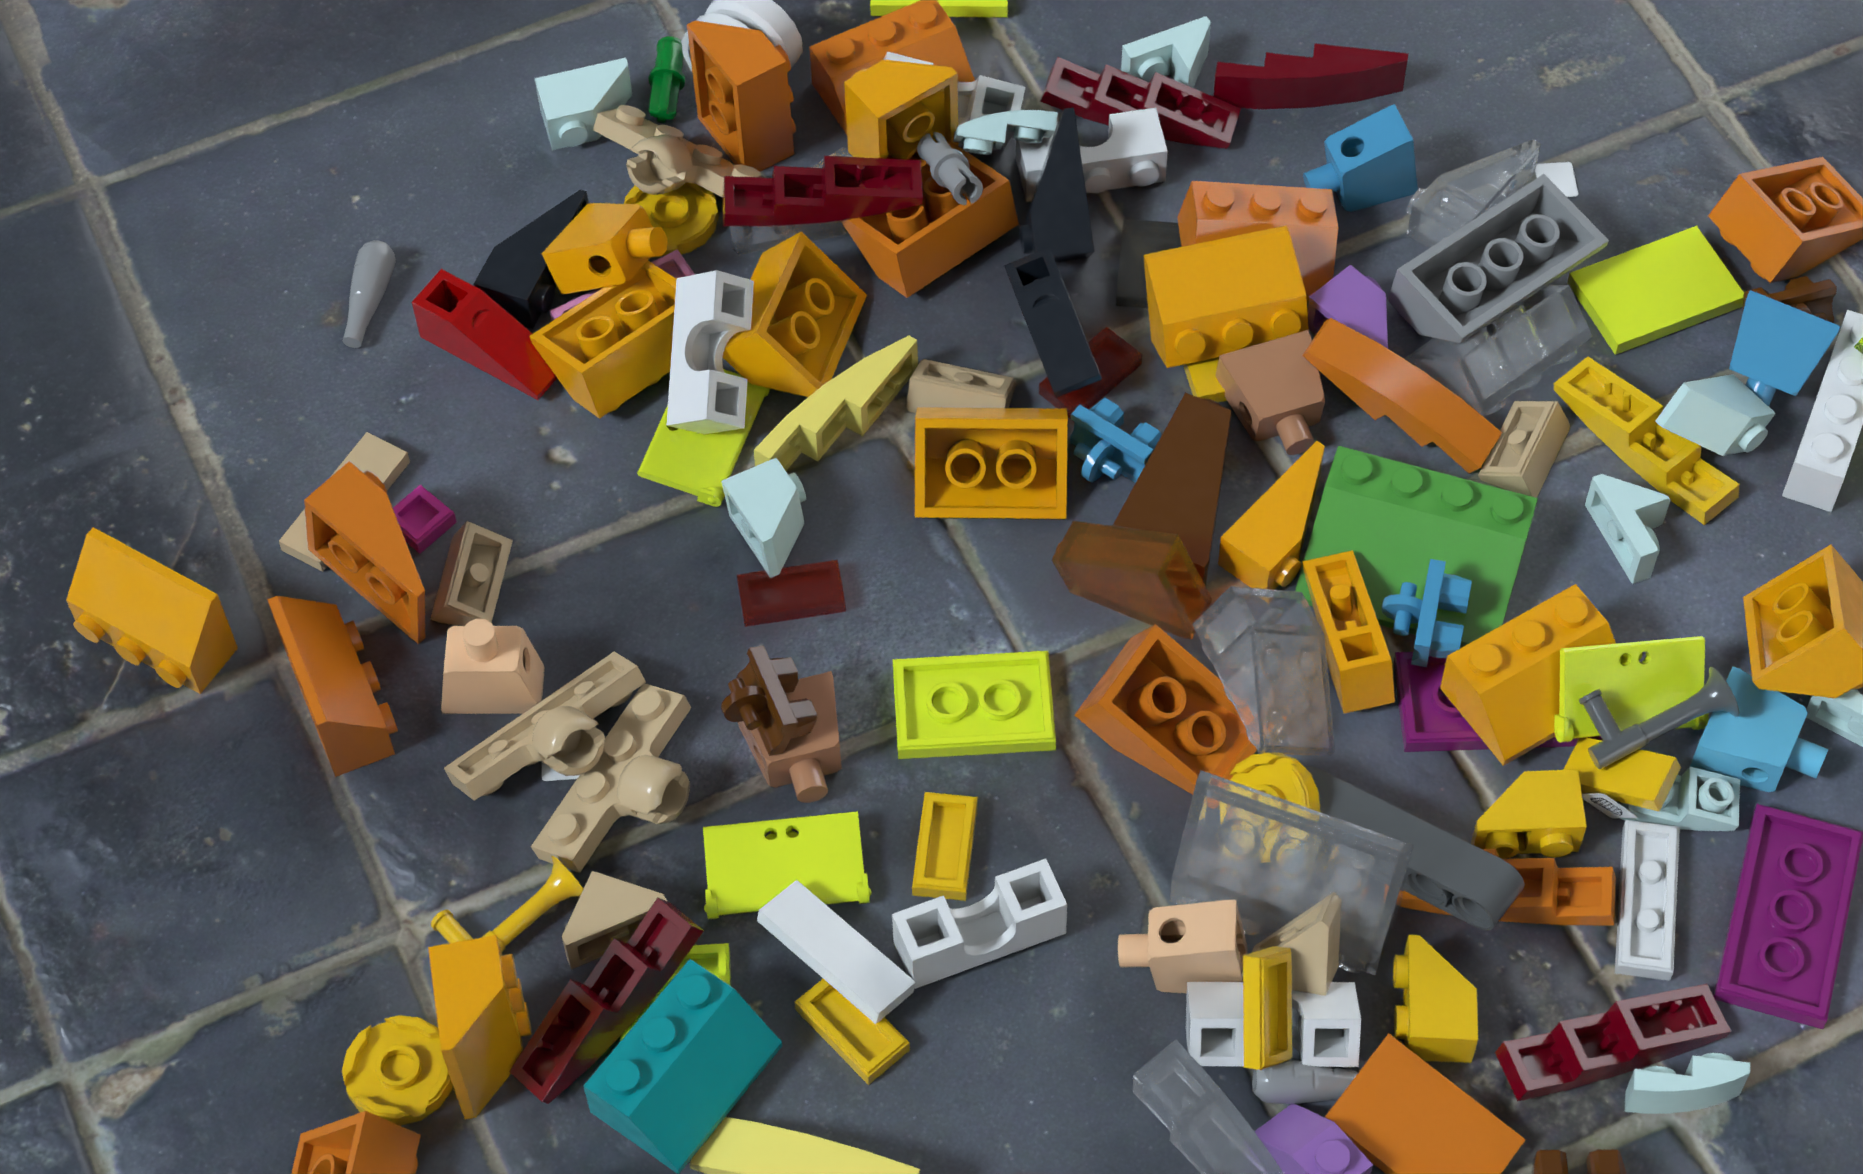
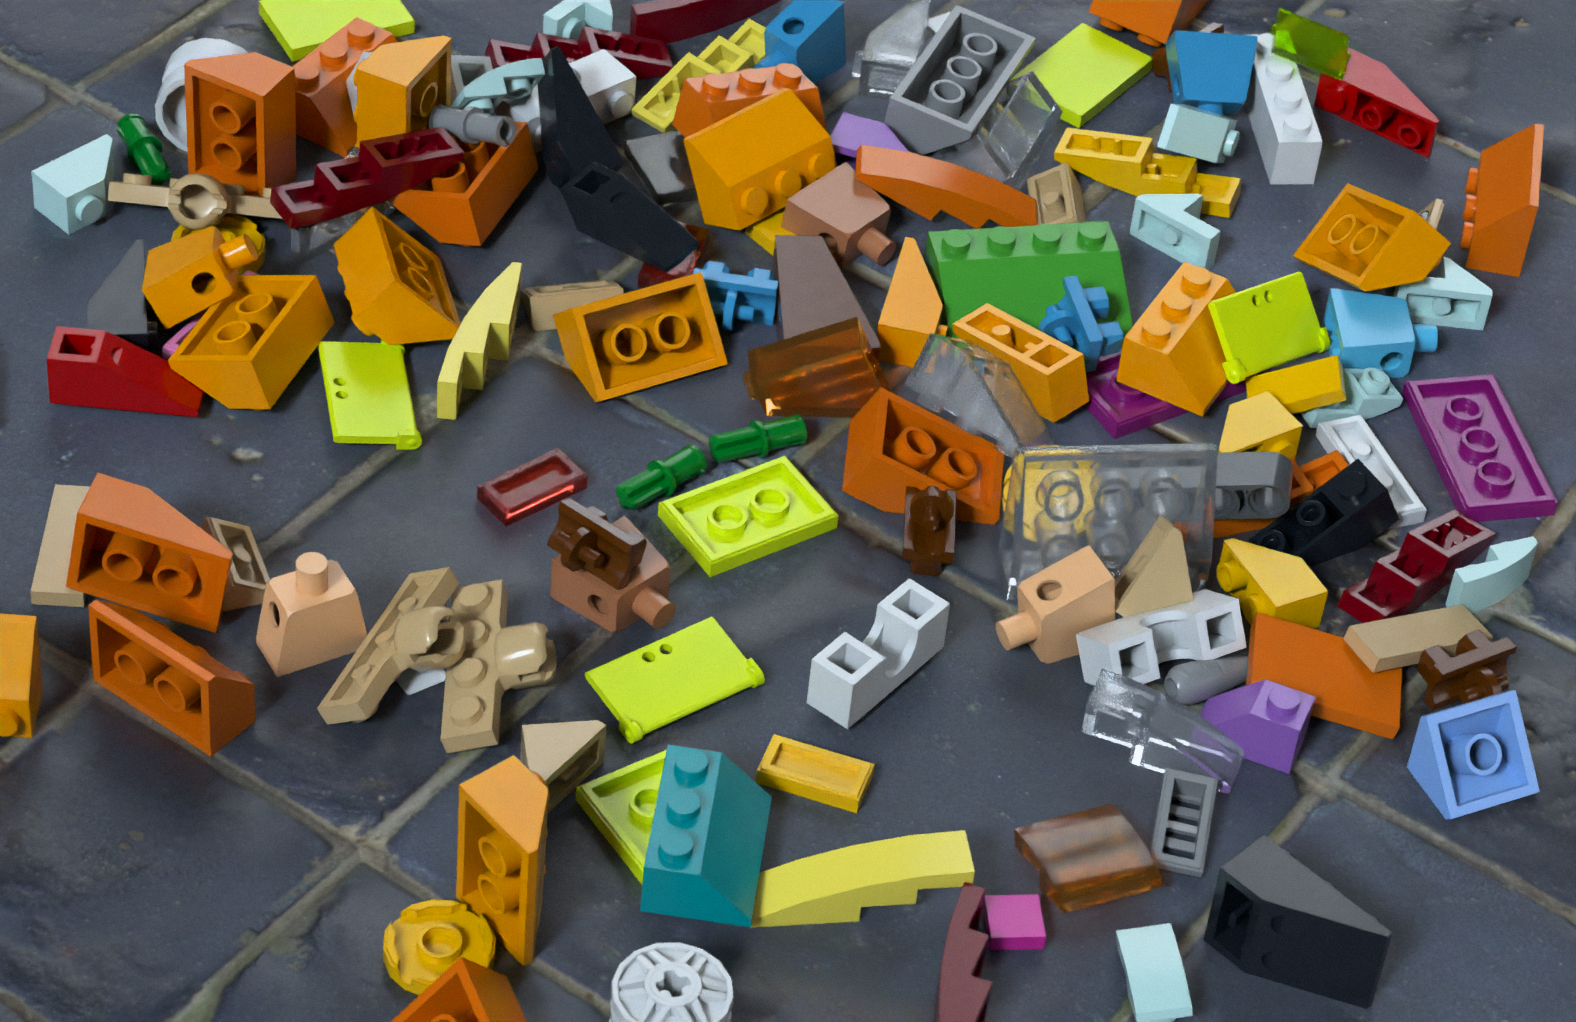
camera: 35 degrees left, 15 degrees down
yellow piece [431,856,584,952] -> none
dark red slope [509,897,704,1104] -> none
white arch [667,270,754,434] -> none
light aqua slope [721,458,806,578] -> none
white tile [757,880,916,1024] -> none
yellow tile [912,792,978,901] -> none
yellow tile [1243,946,1292,1070] -> none
dark grey piece [1579,667,1740,769] -> none
white sticker [1582,793,1637,818] -> none
none -> green axle [615,444,707,510]
none -> light yellow slope [631,19,766,135]
none -> green axle [708,414,807,462]
none -> reddish brown hips [902,486,956,576]
none -> black slope [1246,459,1400,567]
none -> tan tile [1343,604,1493,673]

